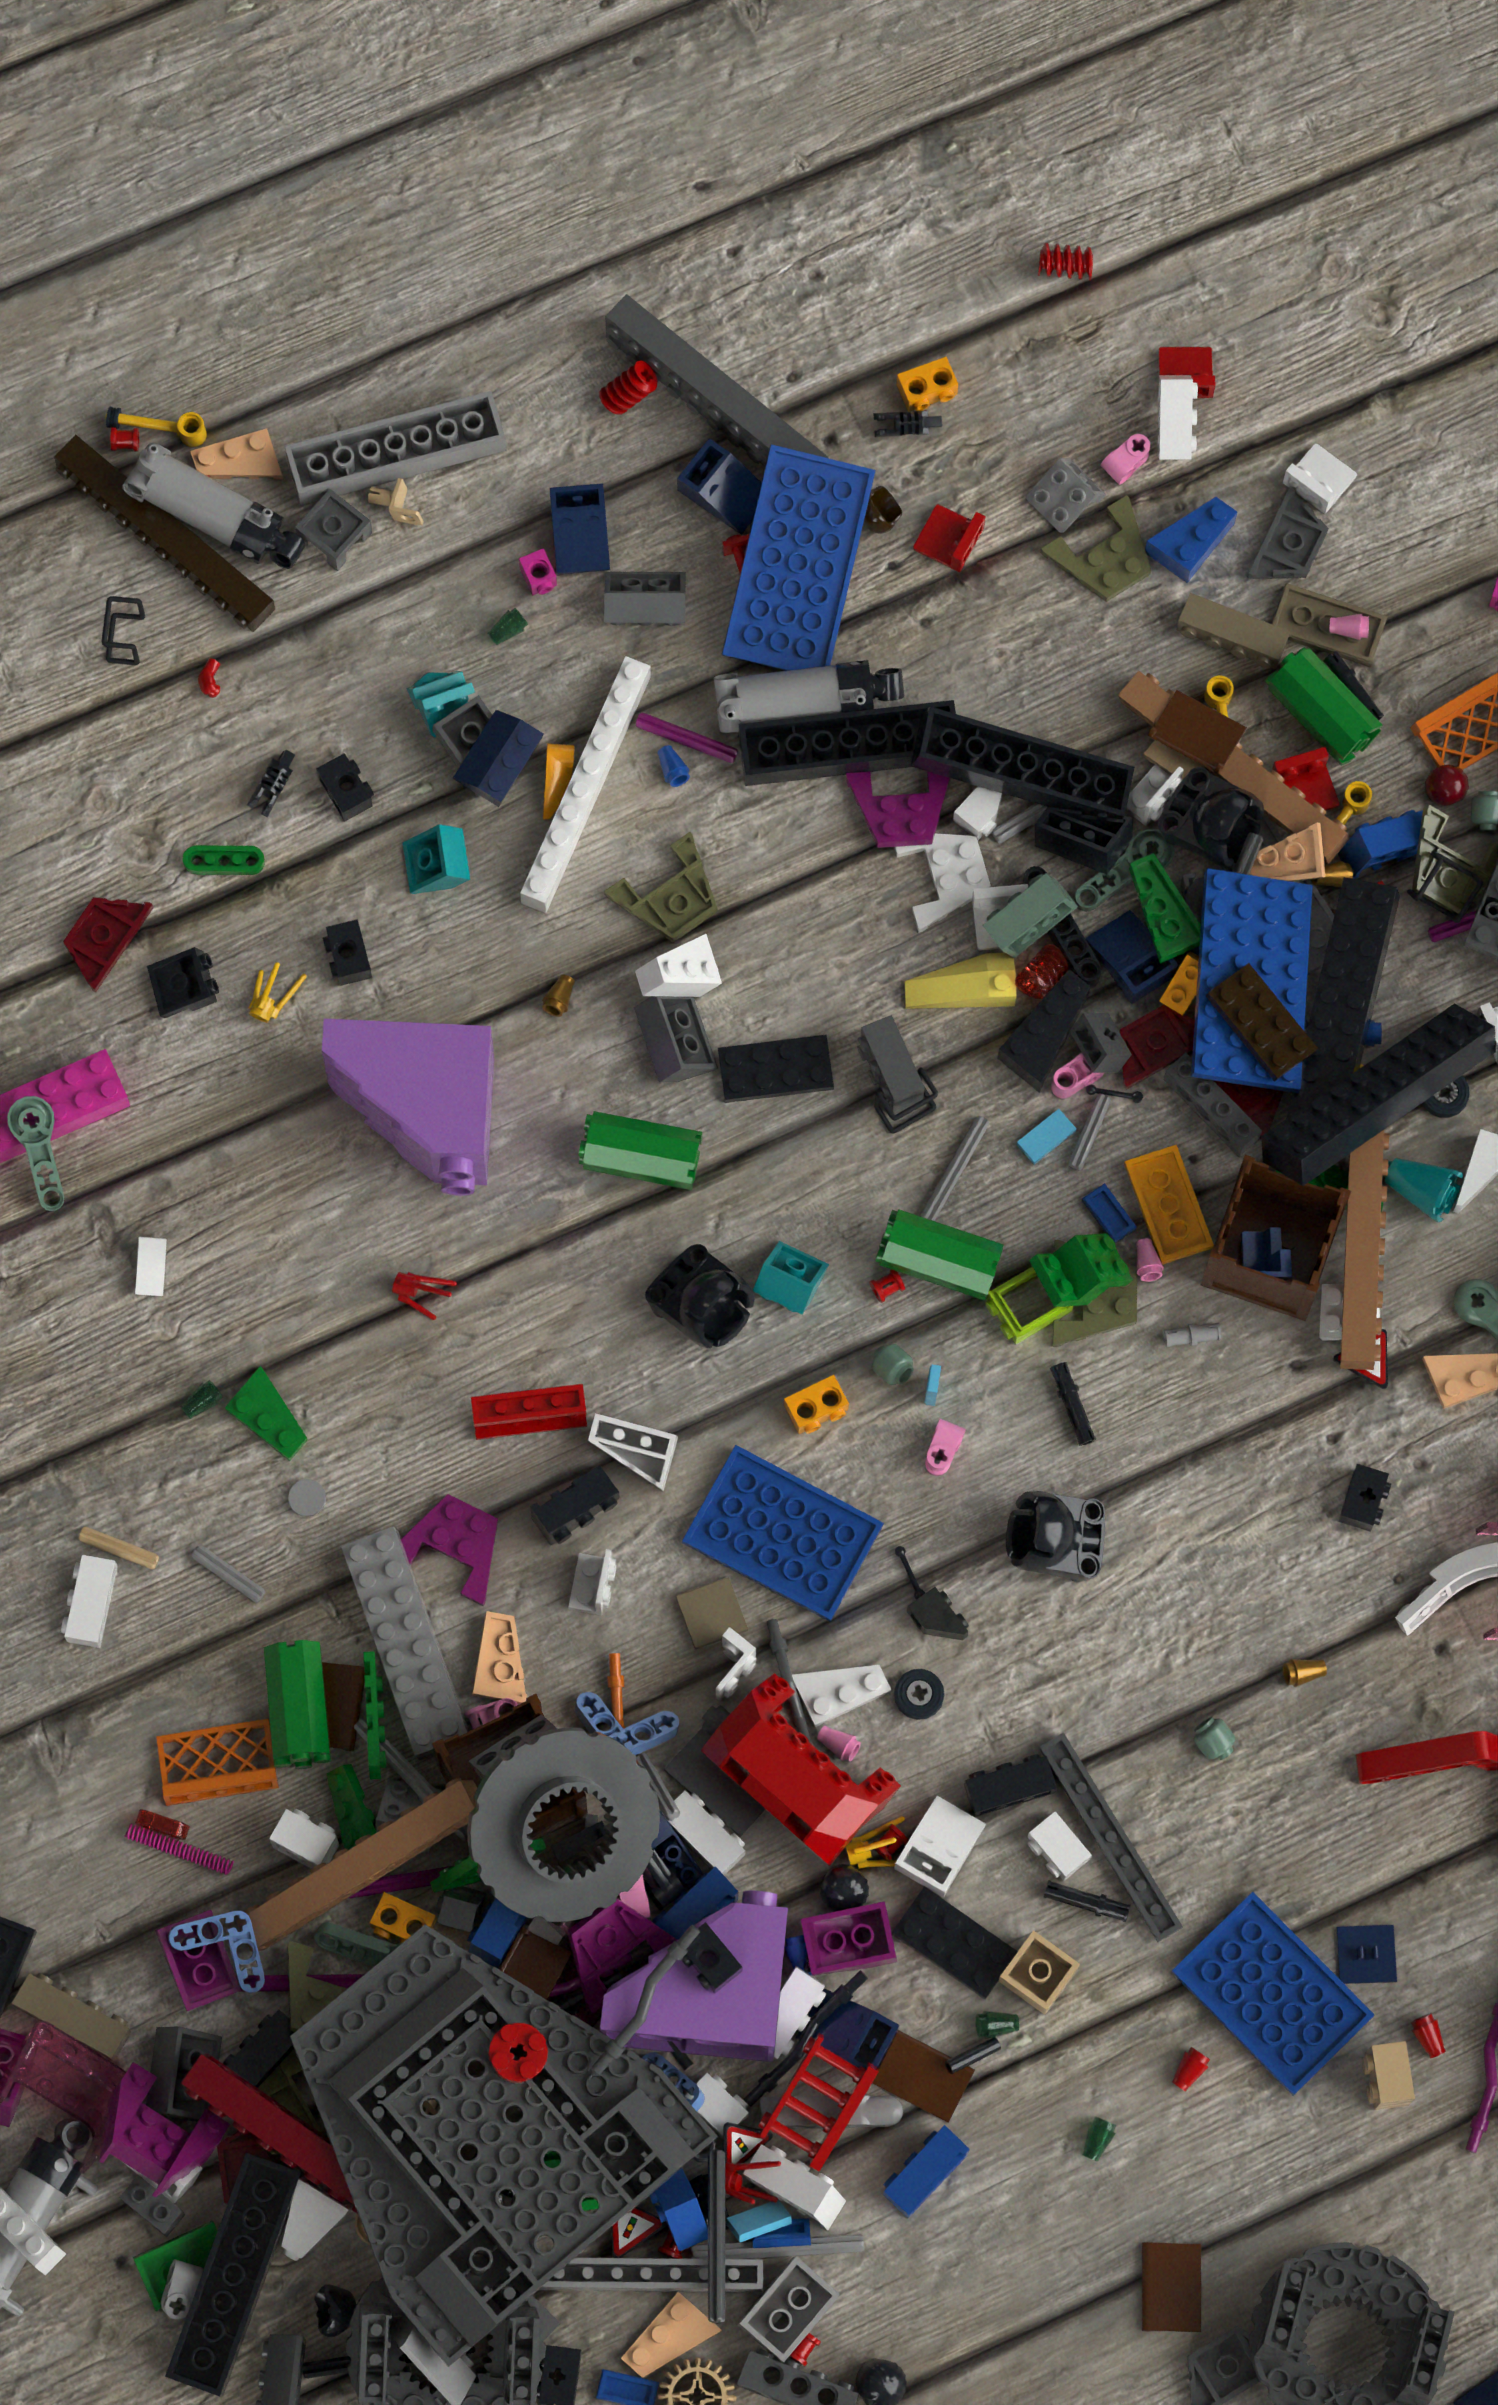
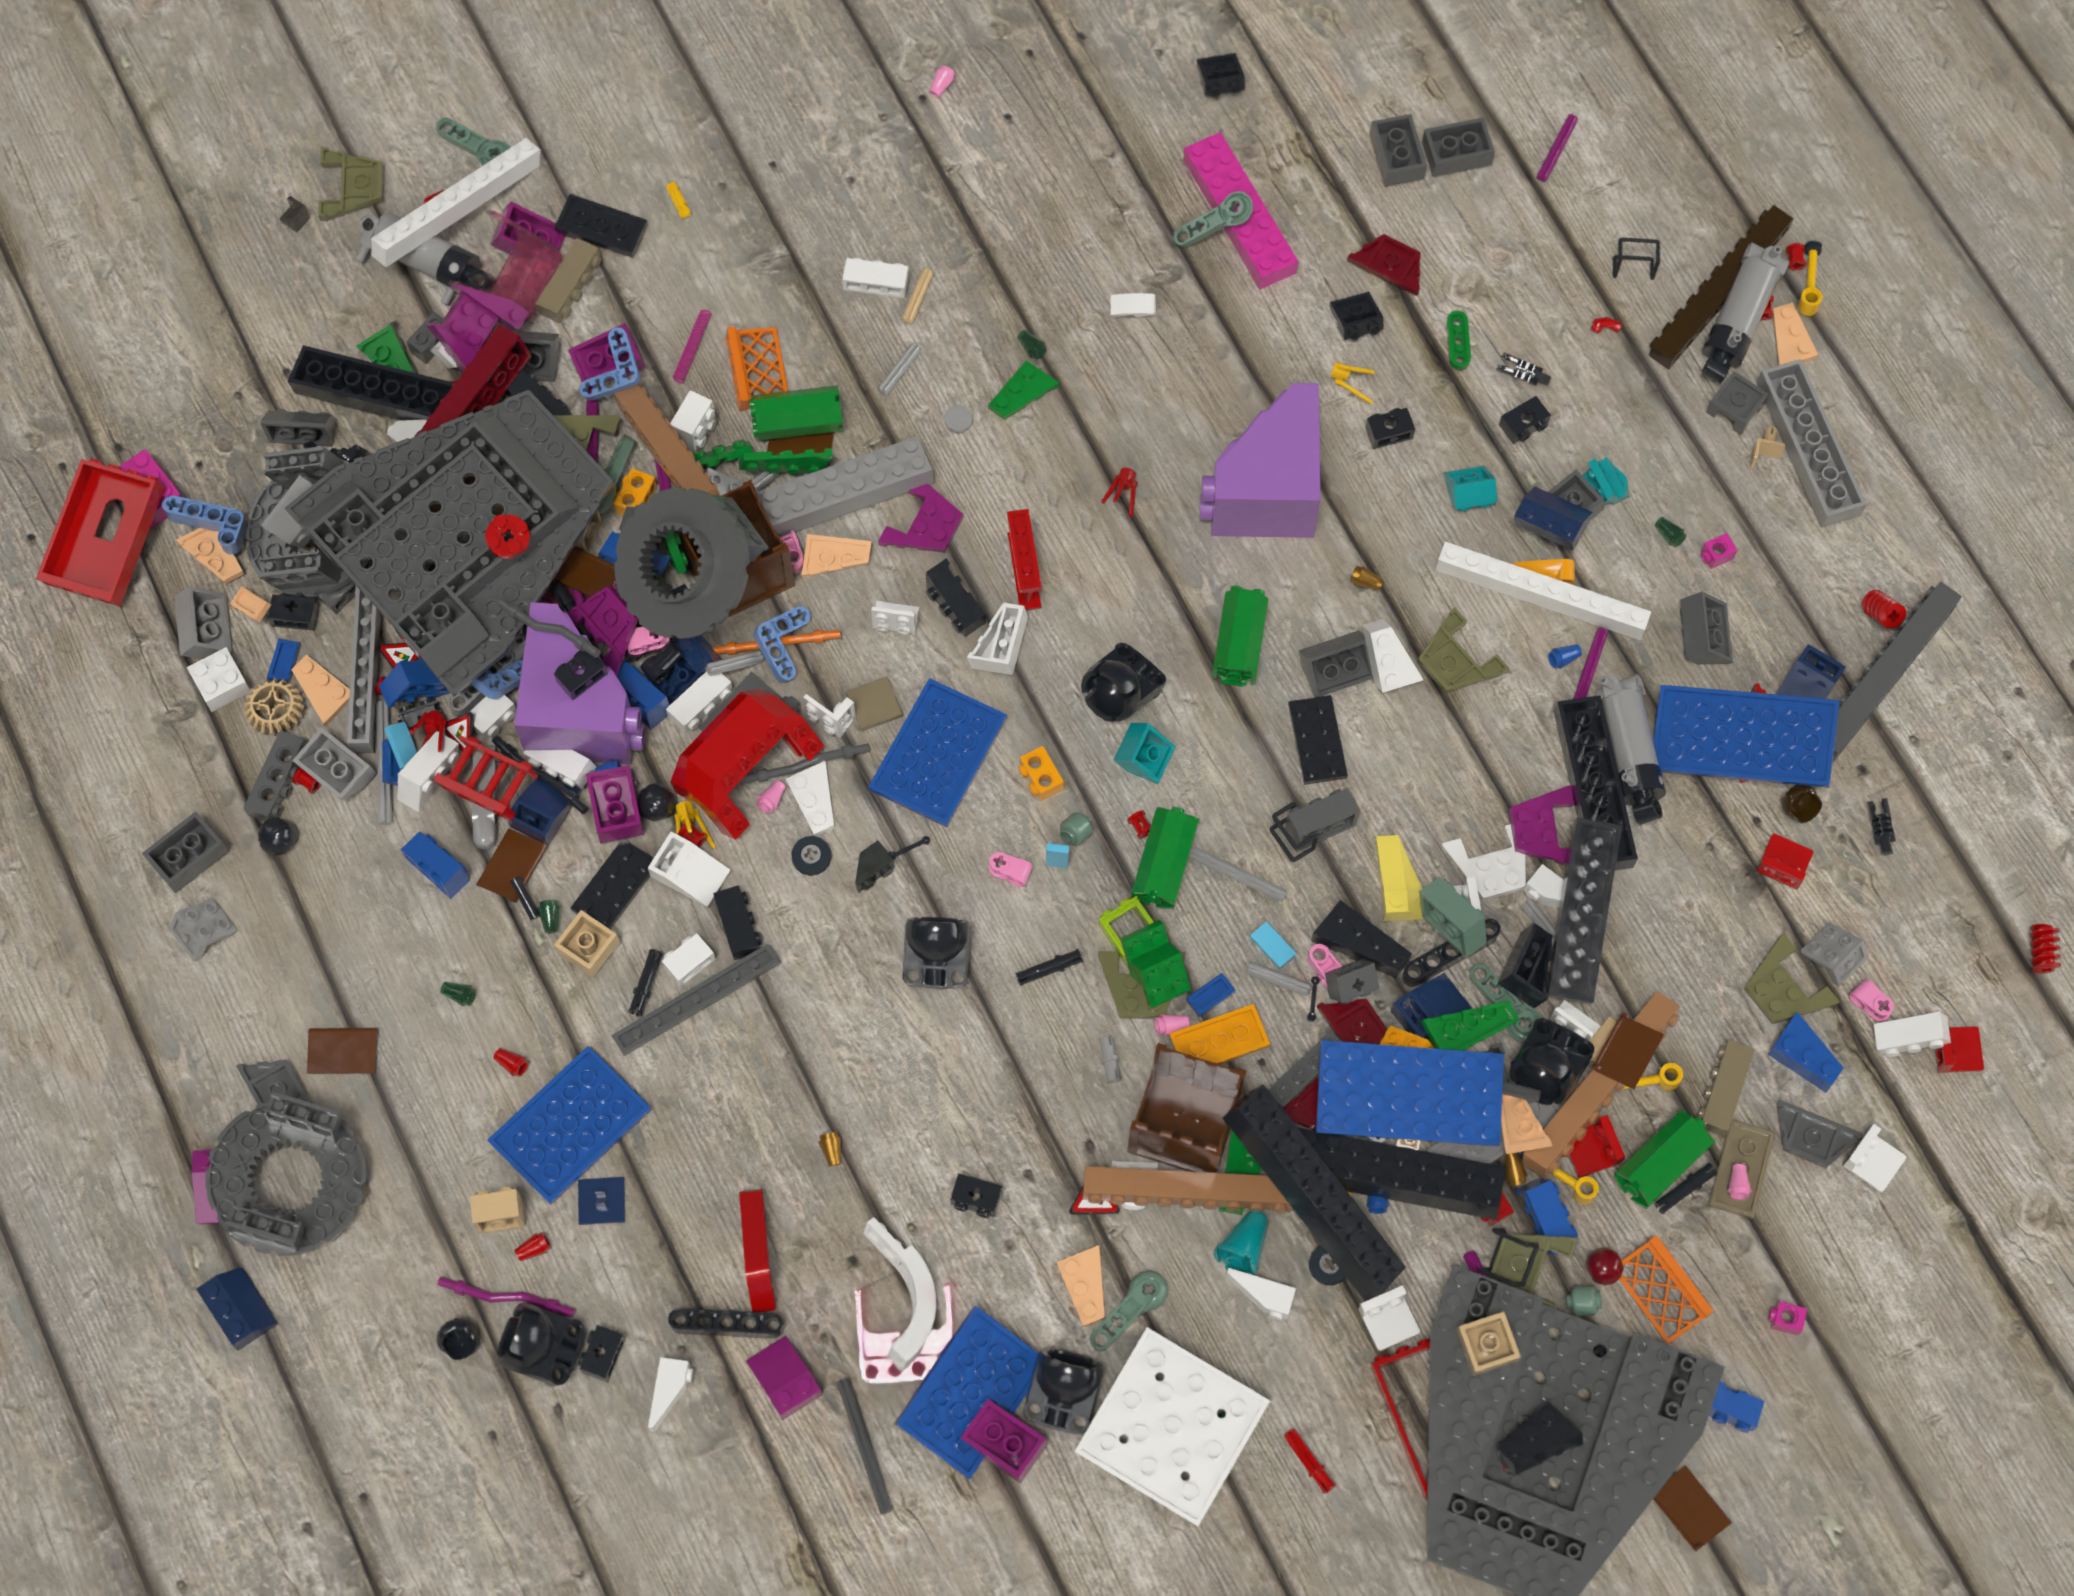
camera: 90 degrees right, 5 degrees down
clear red beam [135,1809,190,1841] -> none
light grey piece [160,2259,203,2319] -> none
dark blue slope [550,483,610,575] -> none
dark grey axle [708,2150,725,2323] -> none
light orange brick [896,356,958,412] -> none
clear red piece [1015,944,1068,999] -> none
sand green head [1194,1717,1236,1760] -> none
dark brown plate [1206,963,1318,1082] -> none
blue panel [1241,1227,1292,1281] -> none

